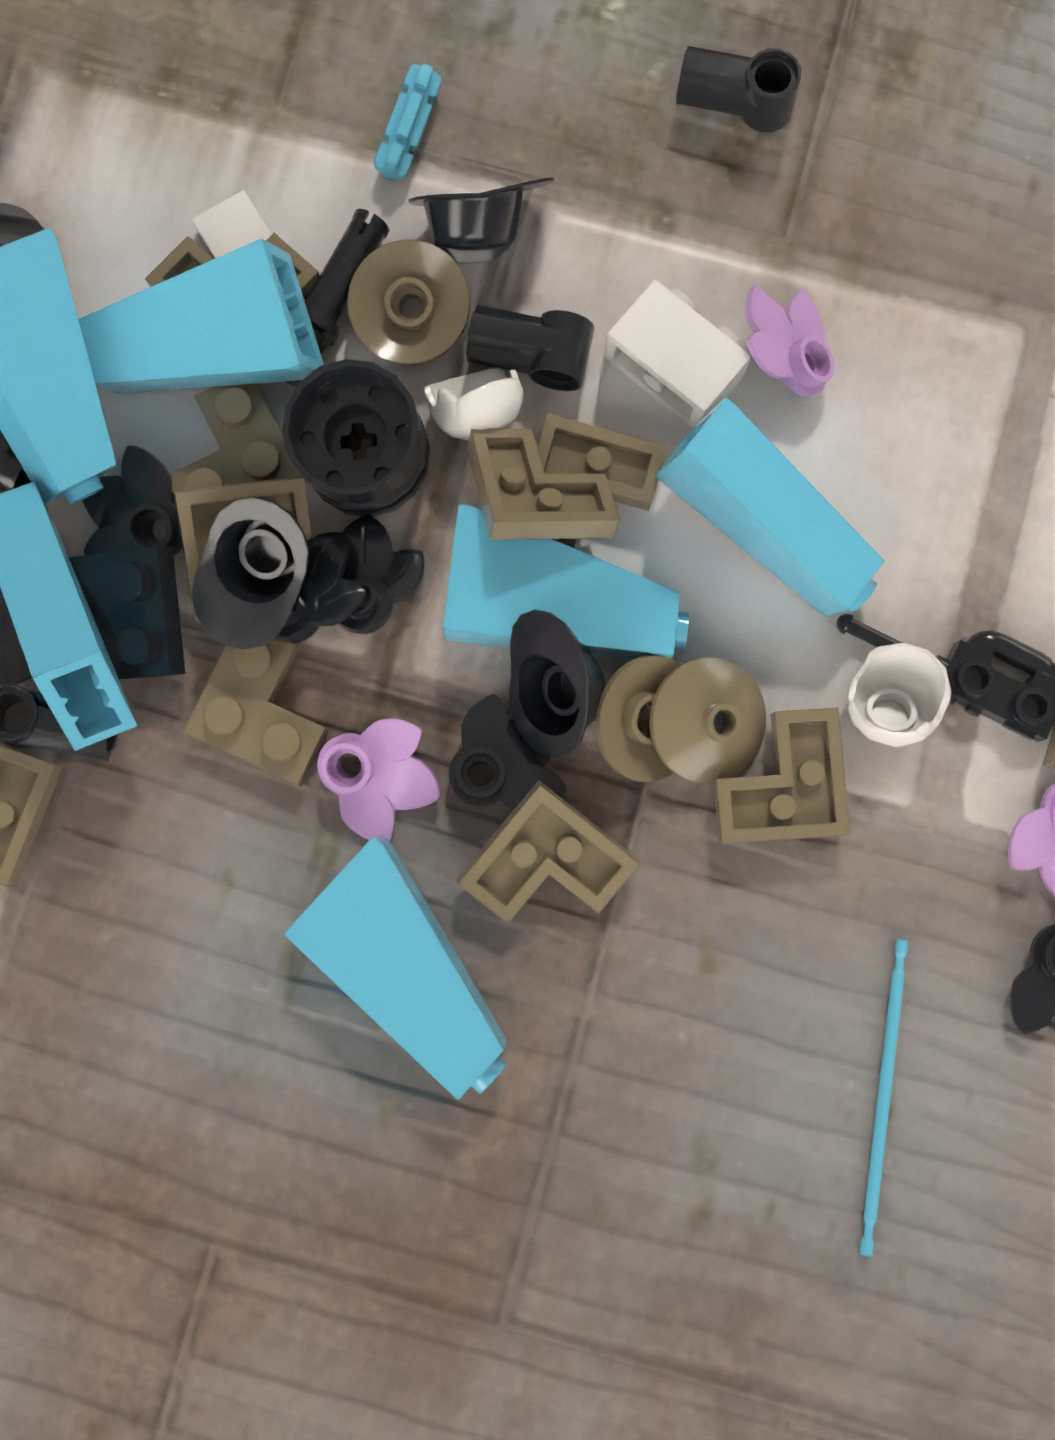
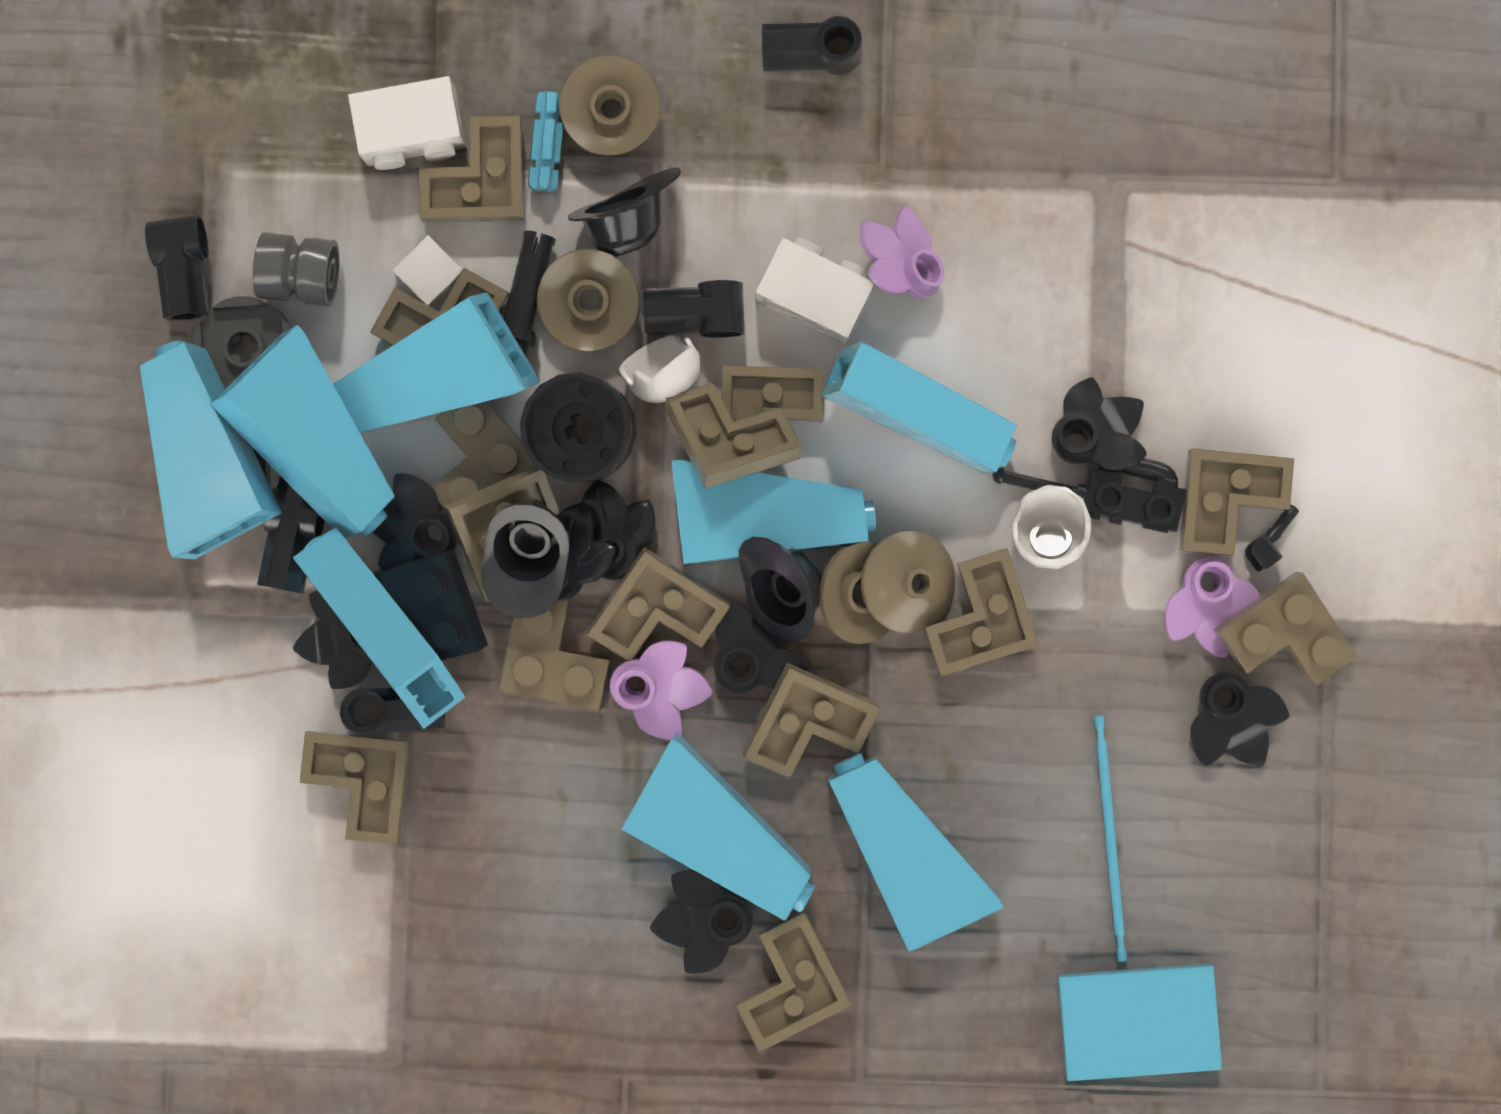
camera: 10 degrees left, 5 degrees up
none -> dark grey wheel [252,232,340,307]
none -> white brick [348,76,467,170]
none -> dark tan plate [419,115,524,222]
none -> dark tan dish [559,55,661,157]
none -> dark tan plate [587,547,730,661]
none -> black plate [650,870,753,974]
none -> dark tan plate [736,910,852,1052]
none -> medium azure slope [827,753,1003,952]
none -> black plate [1051,377,1147,471]
none -> medium azure tile [1057,963,1222,1081]

